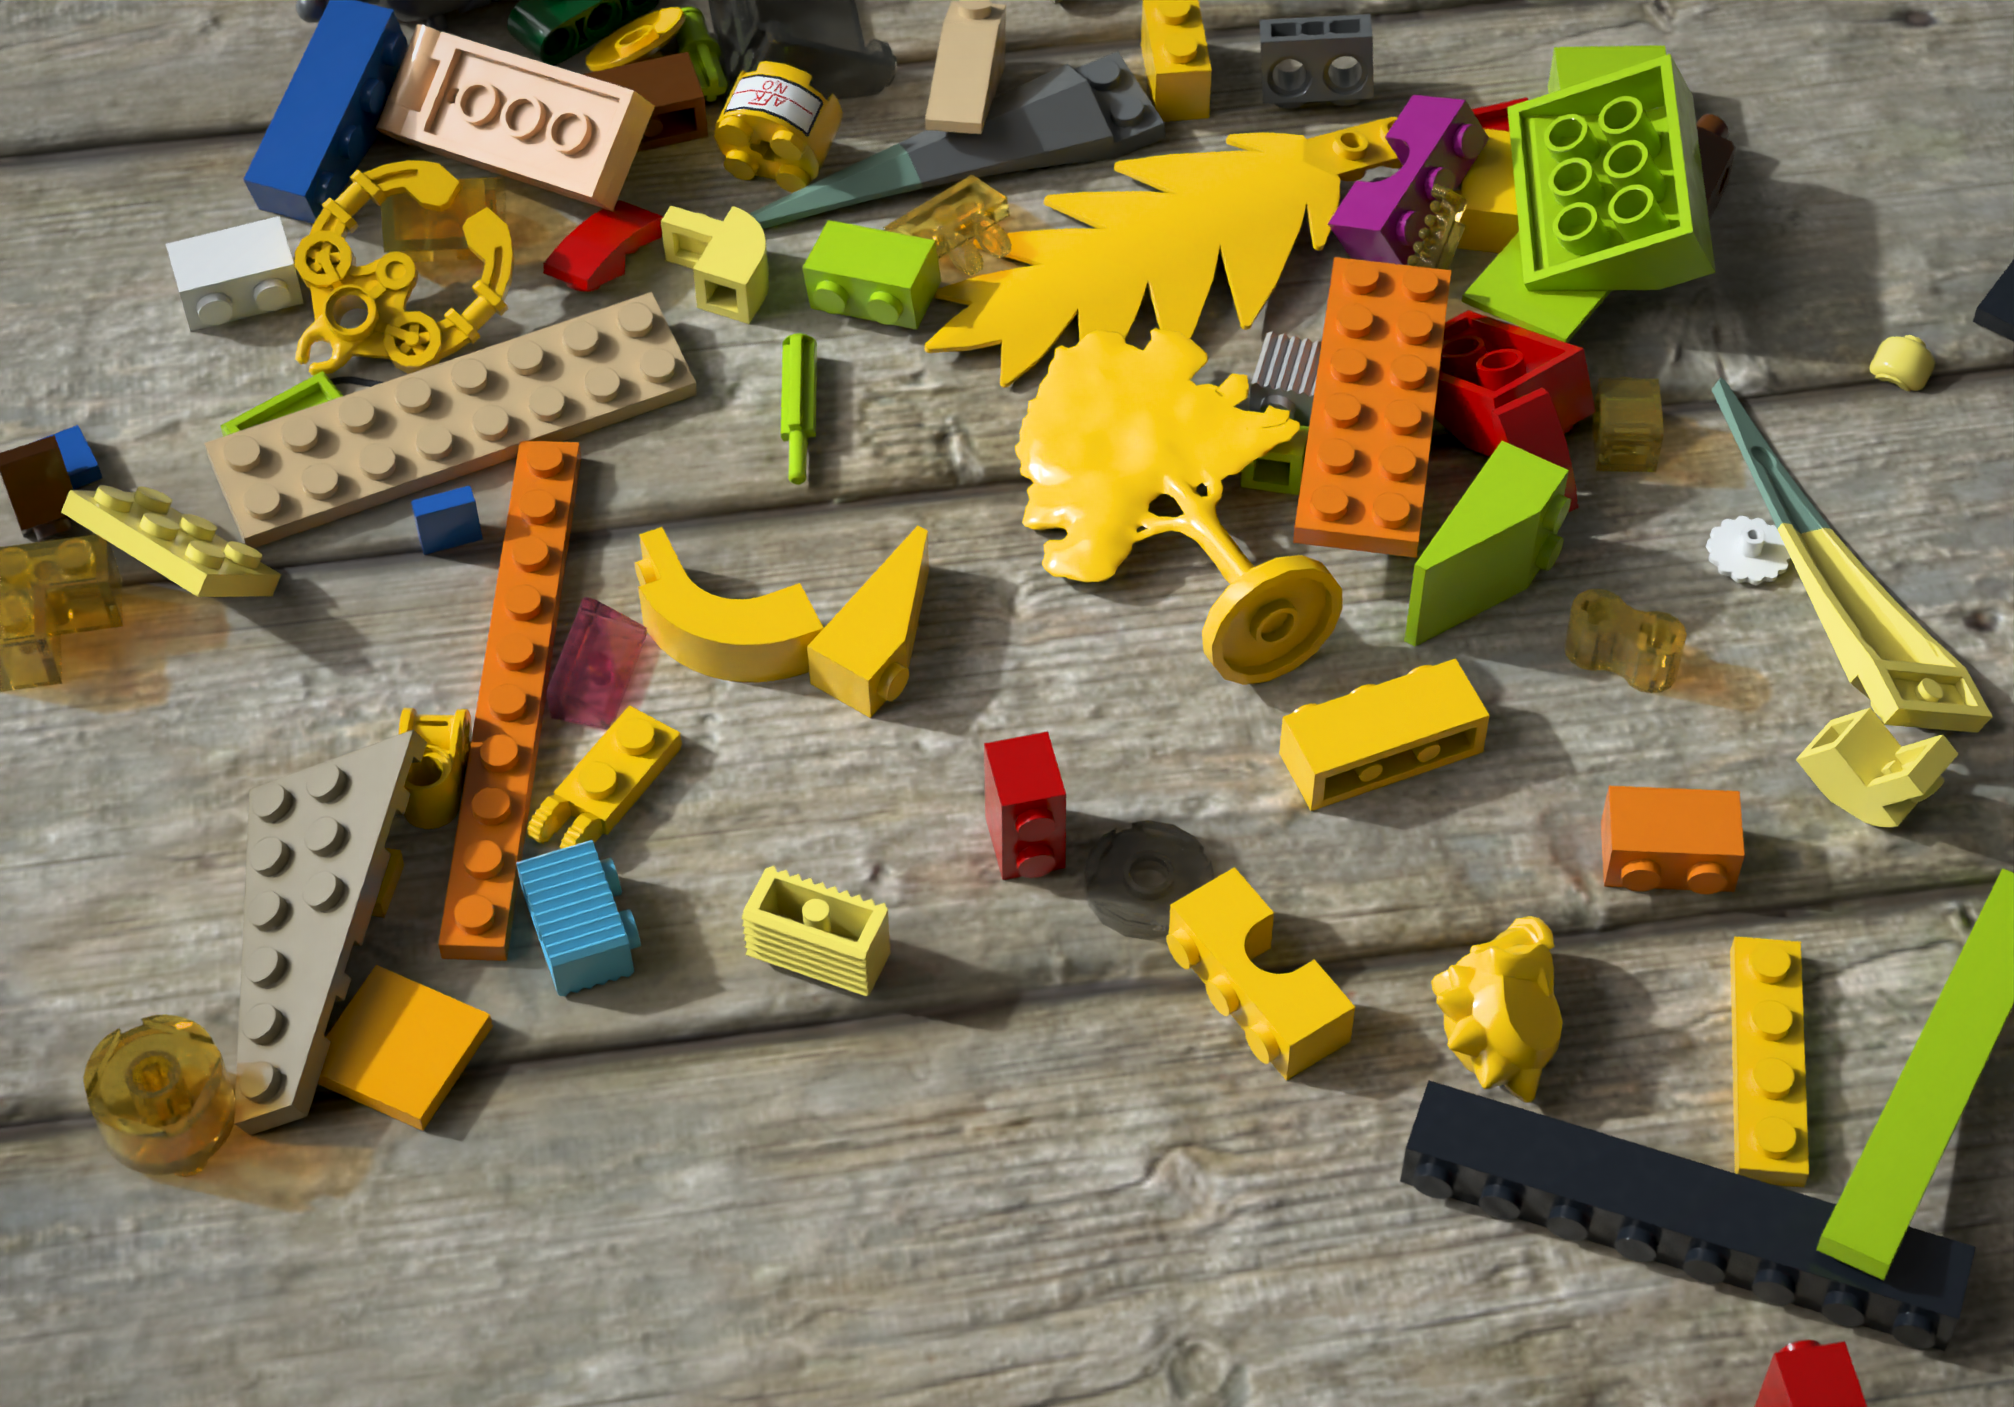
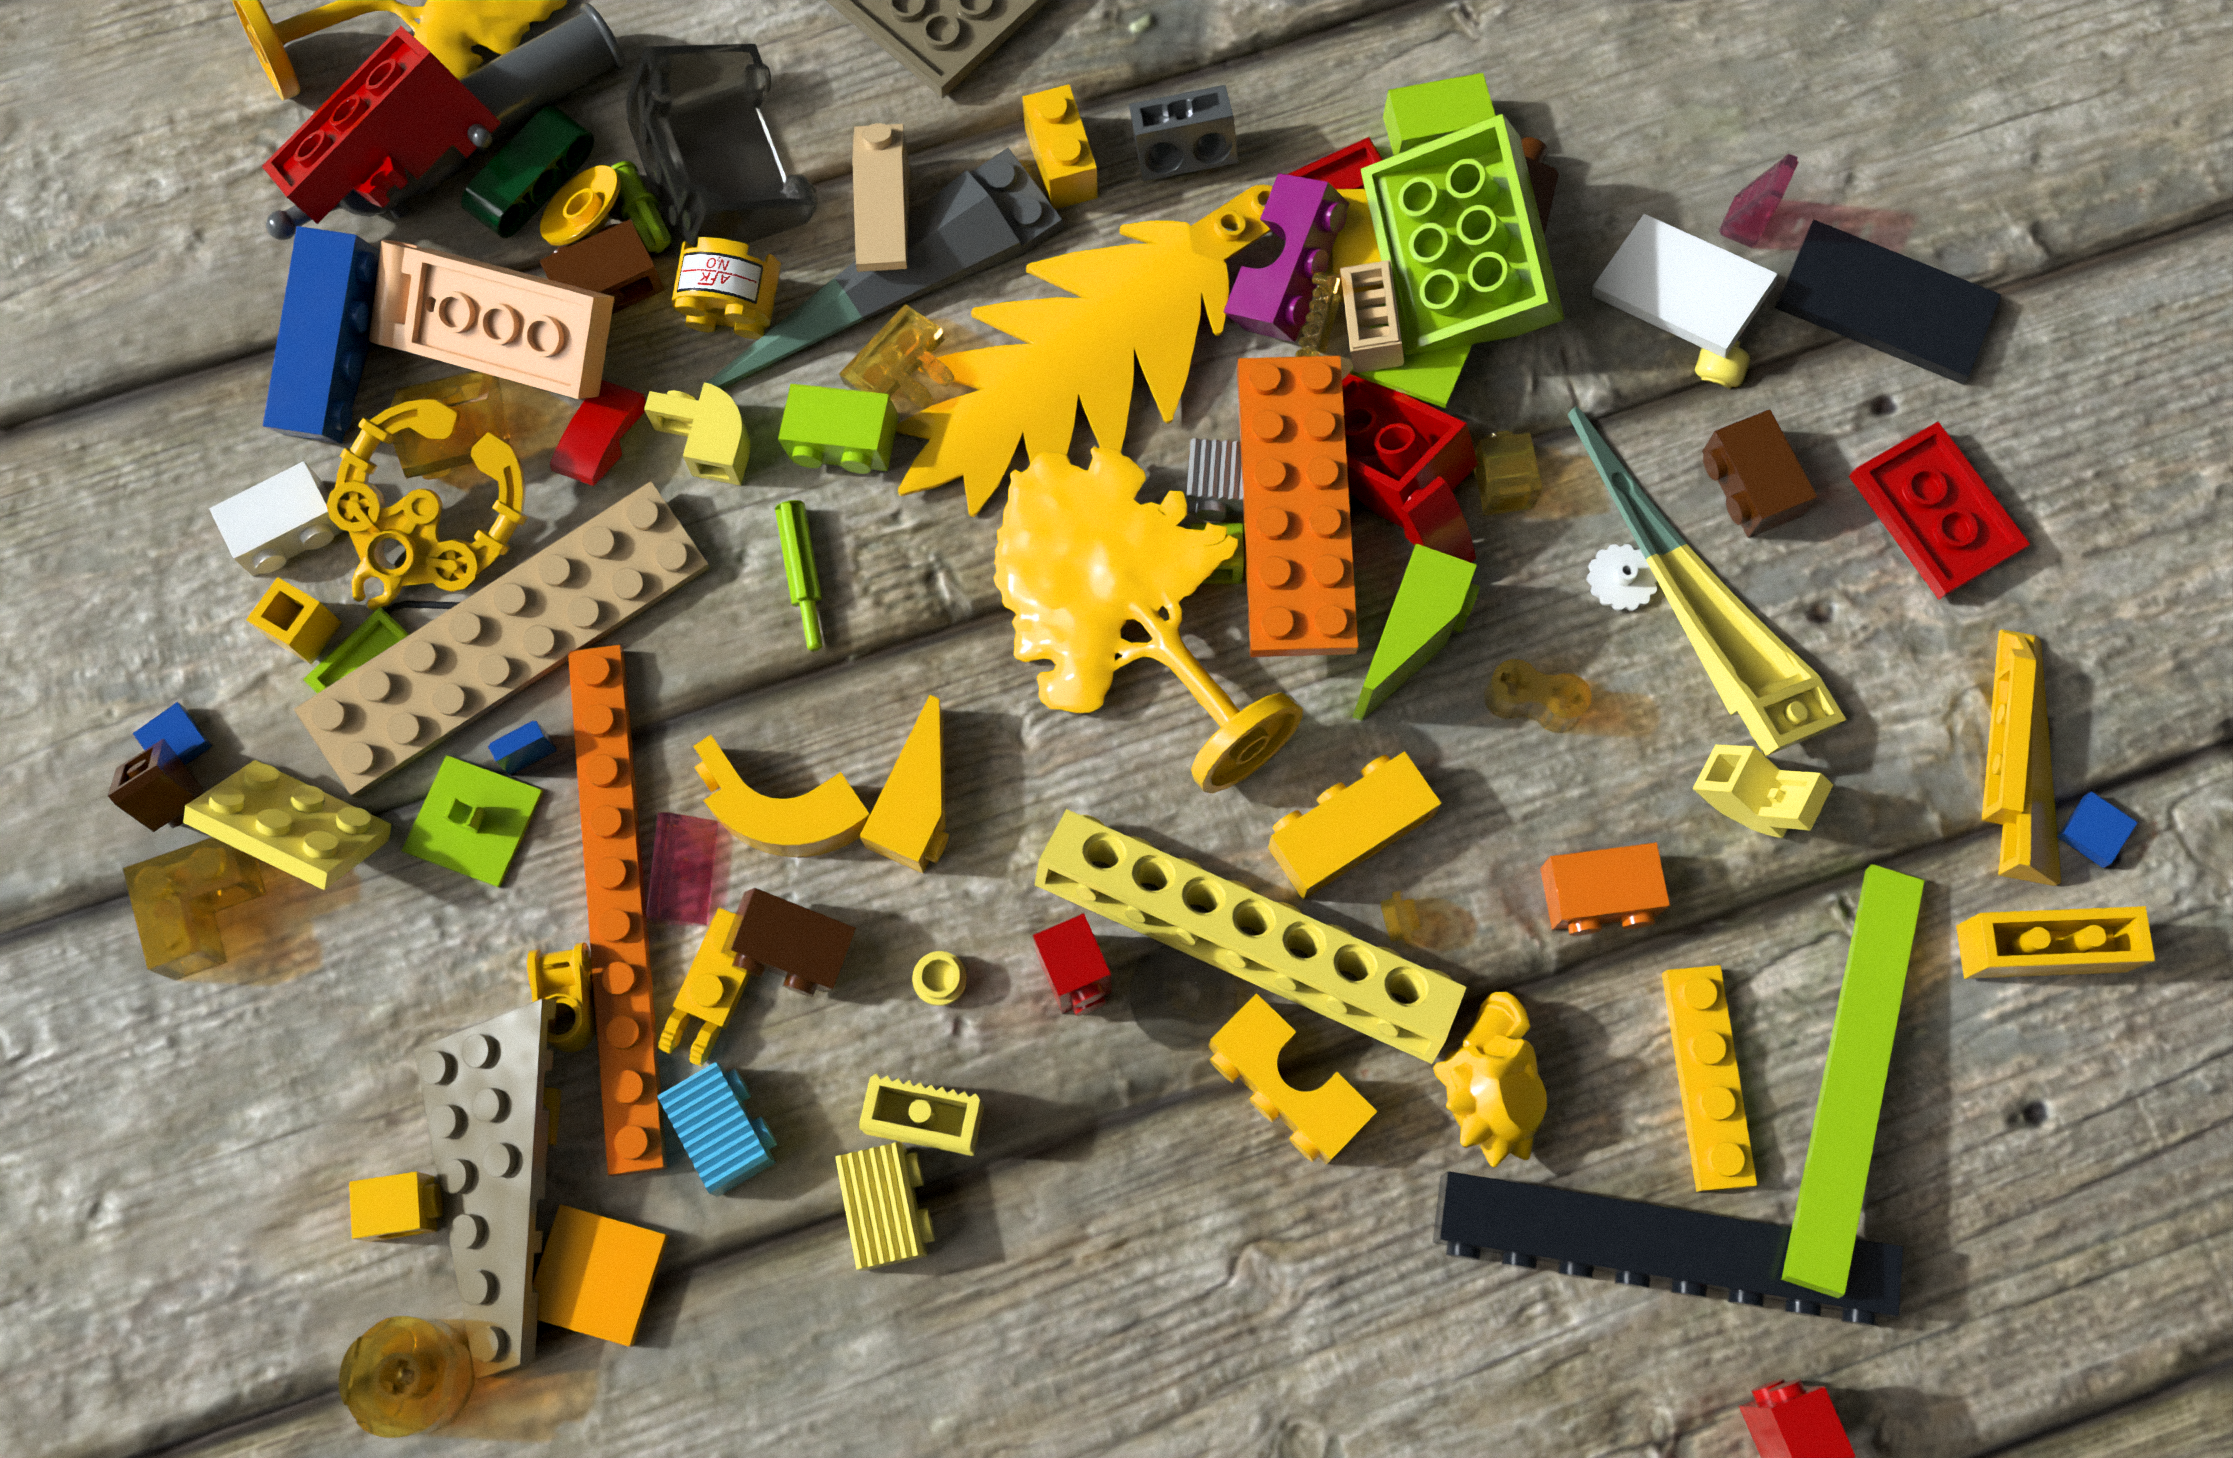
camera: 10 degrees left, 20 degrees up
none -> yellow brick [246,577,342,665]
none -> yellow brick [349,1171,443,1242]
none -> lime piece [401,755,543,888]
none -> reddish brown brick [721,888,856,997]
none -> light yellow brick [835,1142,935,1271]
none -> light yellow plate [912,951,967,1006]
none -> light yellow brick [1034,809,1466,1064]
none -> tan slope [1340,260,1404,373]
none -> clear yellow plate [1380,890,1422,944]
none -> white tile [1592,214,1778,358]
none -> reddish brown brick [1702,409,1818,538]
none -> clear pink slope [1719,154,1799,248]

